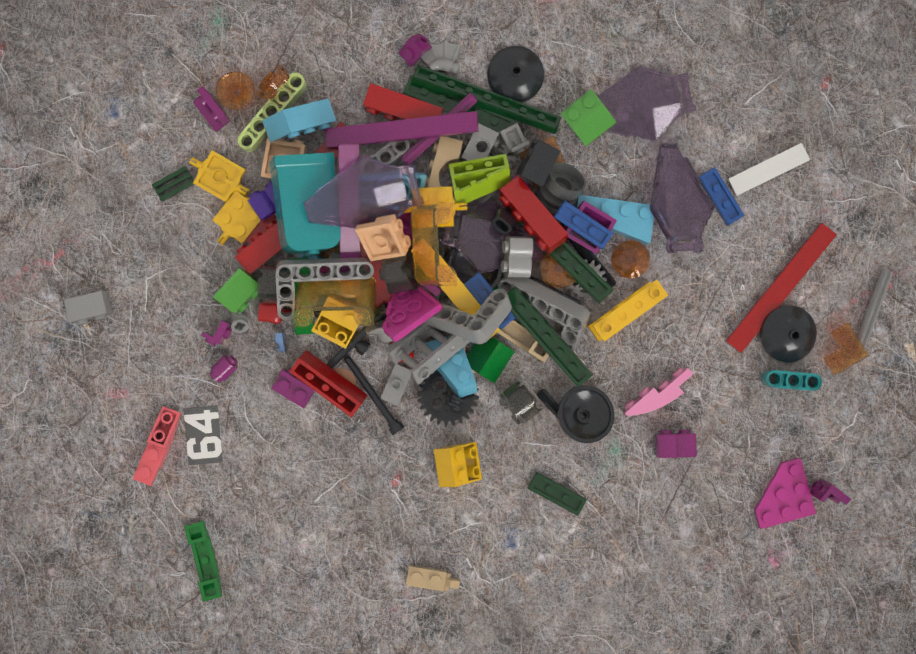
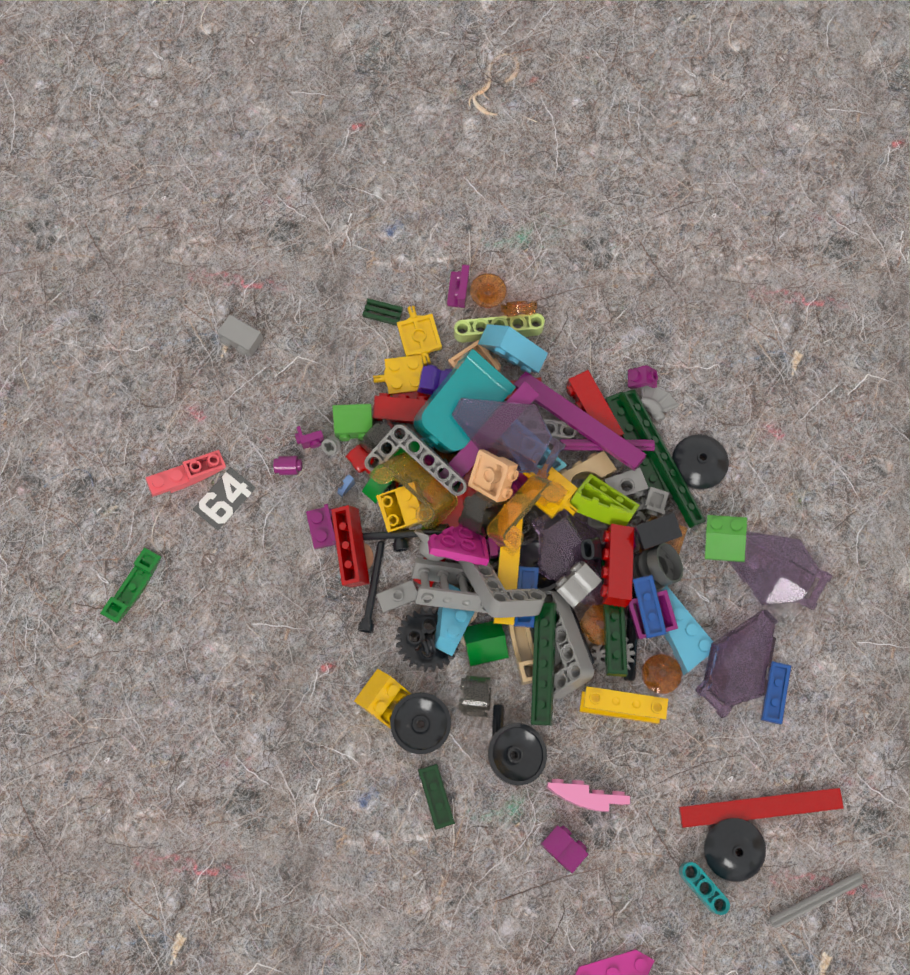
camera: 45 degrees right, 15 degrees down
tan hinge [406,565,460,592] -> none
white slope [729,143,810,196] -> none
clear orange plate [824,322,870,375] -> none
none -> black dish [390,692,451,754]

